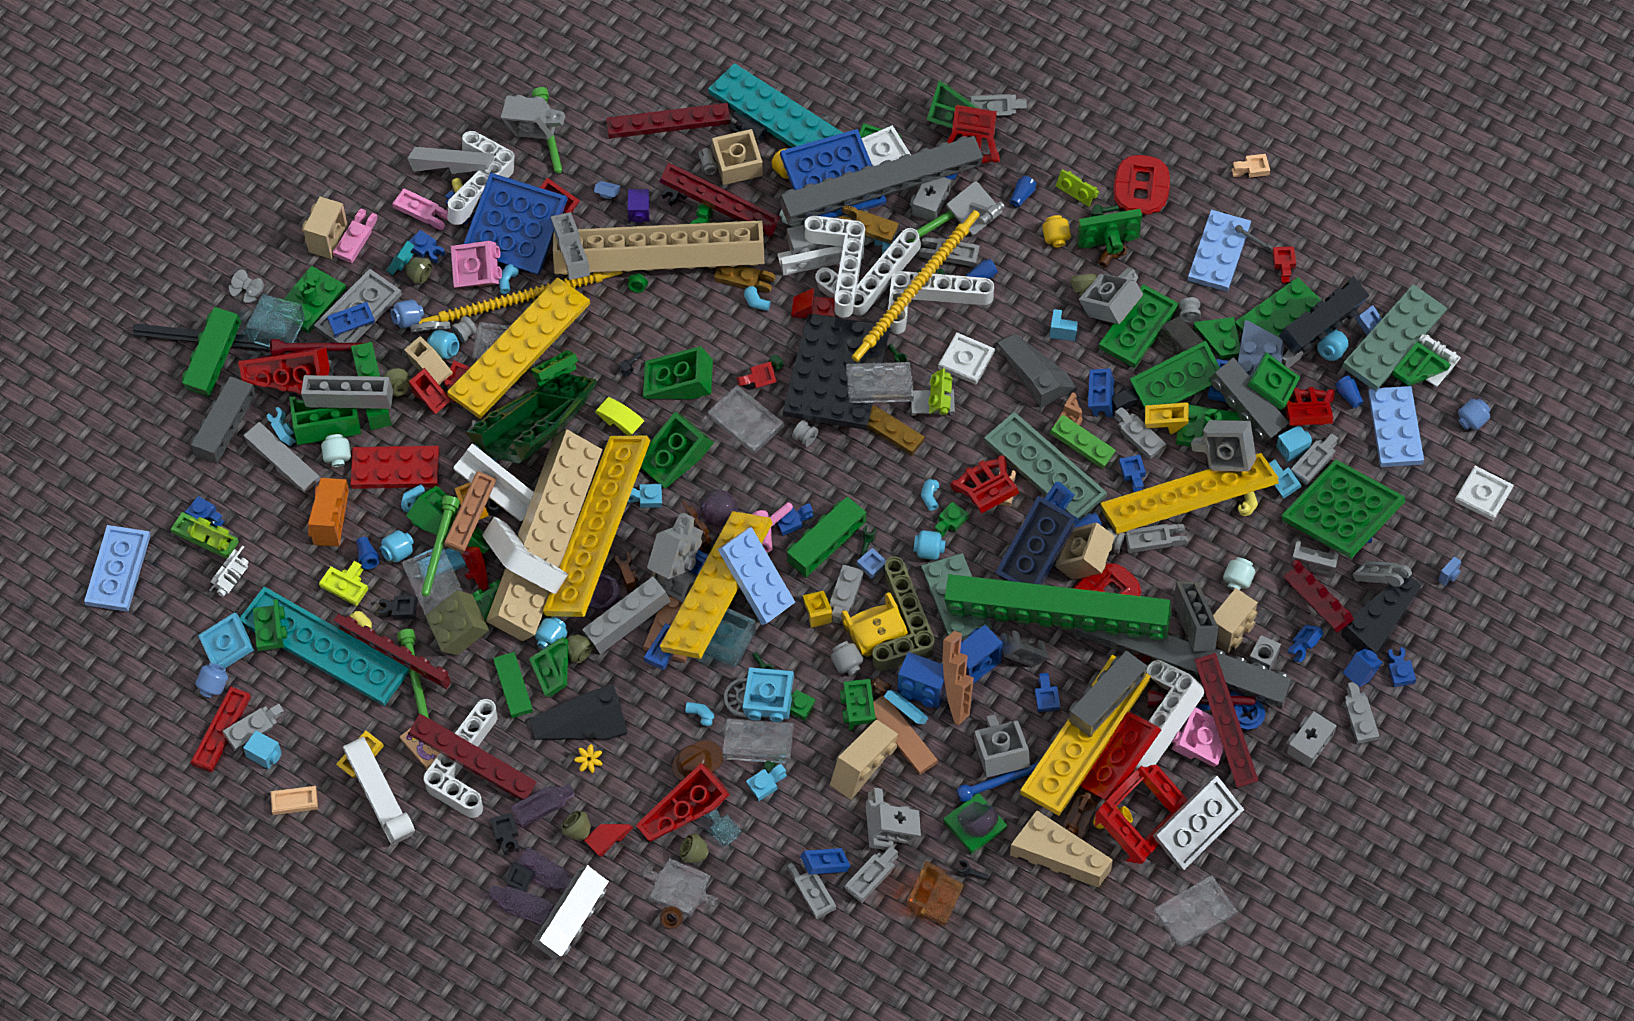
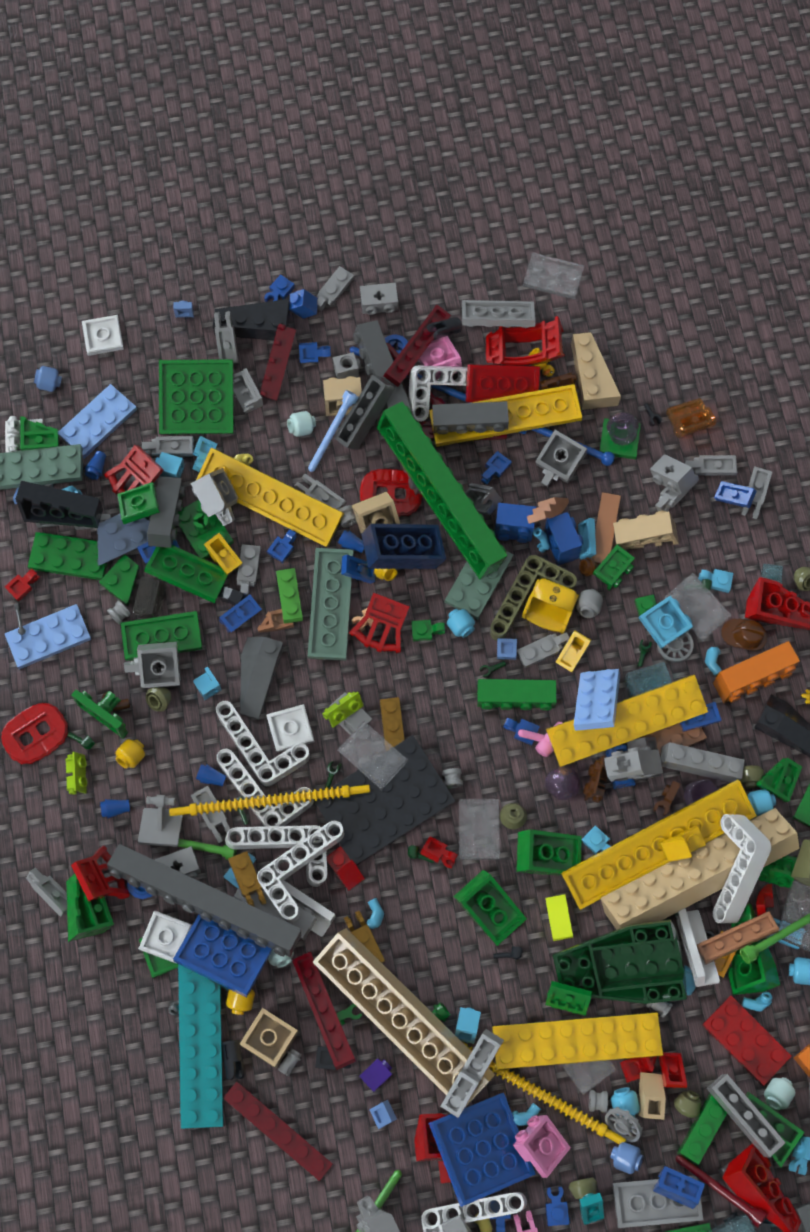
camera: 135 degrees left, 10 degrees up
medium azure arm [921,479,939,511] -> none
none -> white beam [216,701,310,786]
none -> light blue piece [308,390,359,472]
none -> black hinge [427,317,462,339]
none -> medium azure brick [455,1007,481,1044]
none -> olive cone [500,803,527,830]
none -> yellow slope [660,826,706,862]
none -> orange brick [713,641,800,703]

